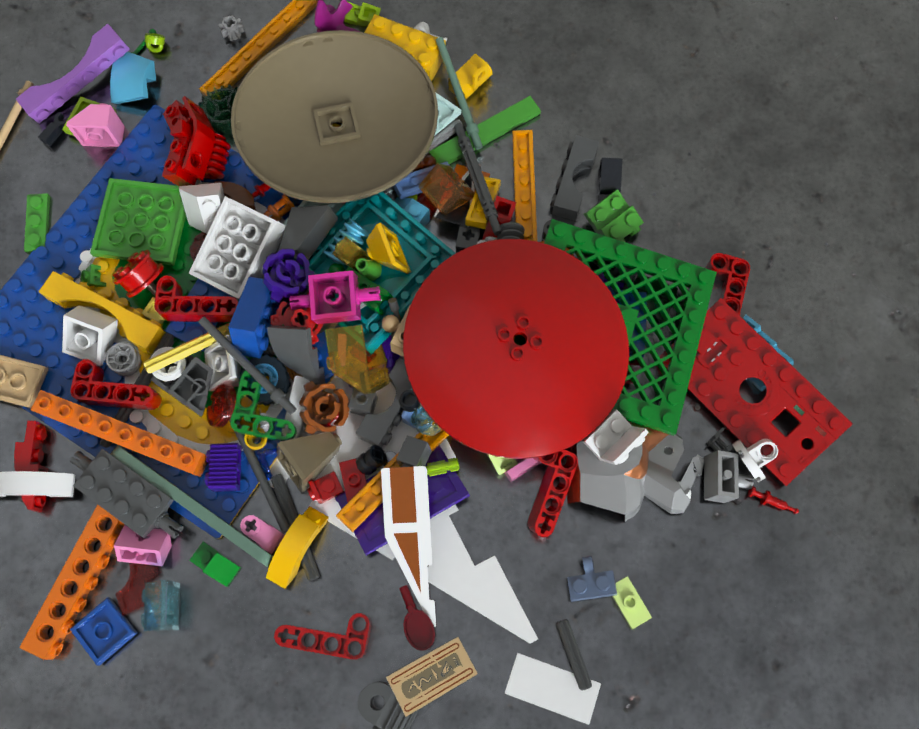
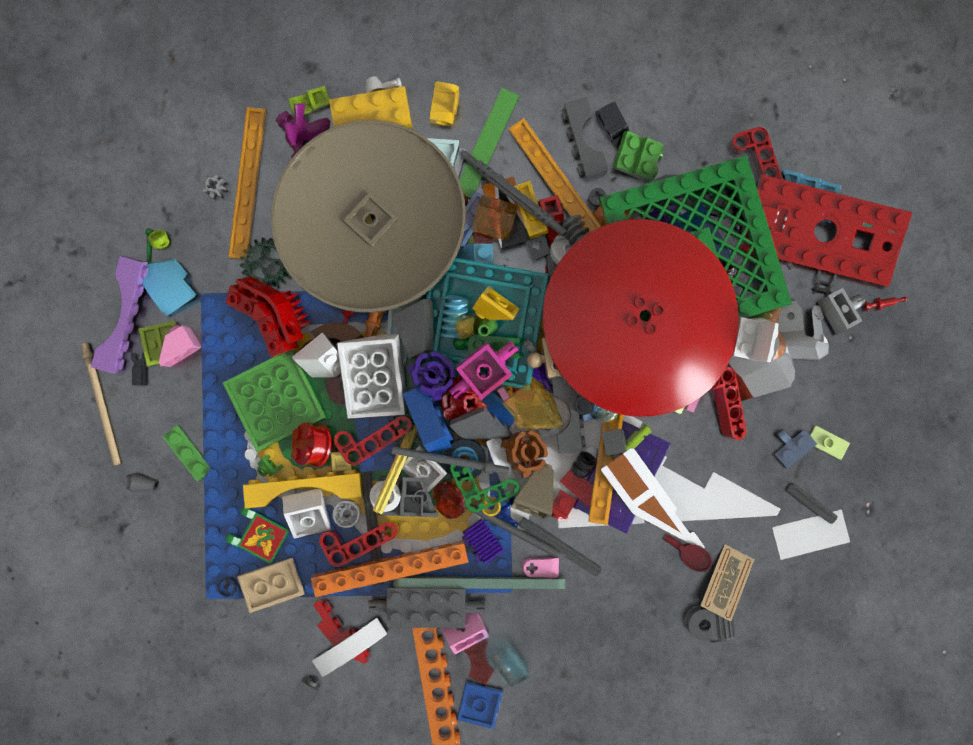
camera: 30 degrees left, 15 degrees up
green slope [189,541,241,587] -> none
yellow arch [266,506,329,589] -> none
red beam [274,613,372,659] -> none
sand green bar [435,37,483,150] -> none
white tile [732,439,778,482] -> none
none -> flag [225,506,290,564]

